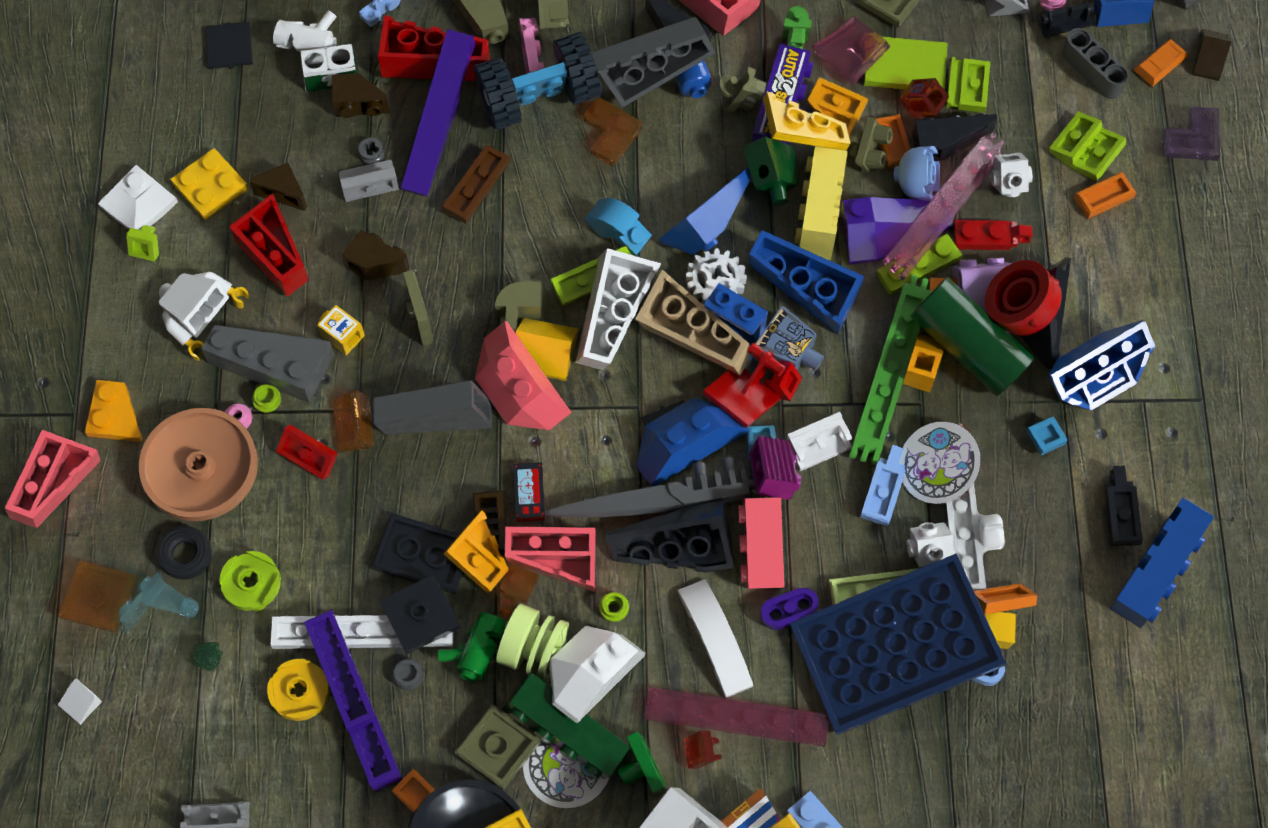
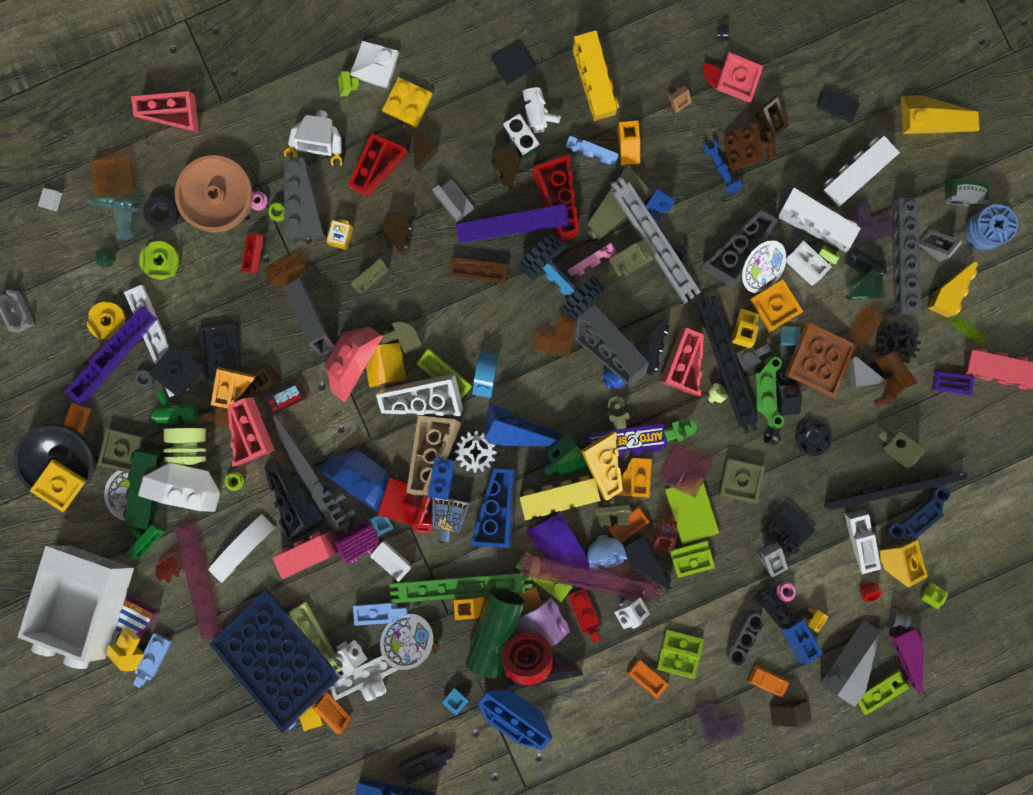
camera: 70 degrees right, 20 degrees up
light orange wing [85,380,143,442] -> none
dark grey bush [359,138,384,165] -> none
dark purple plate [760,588,819,630] -> none

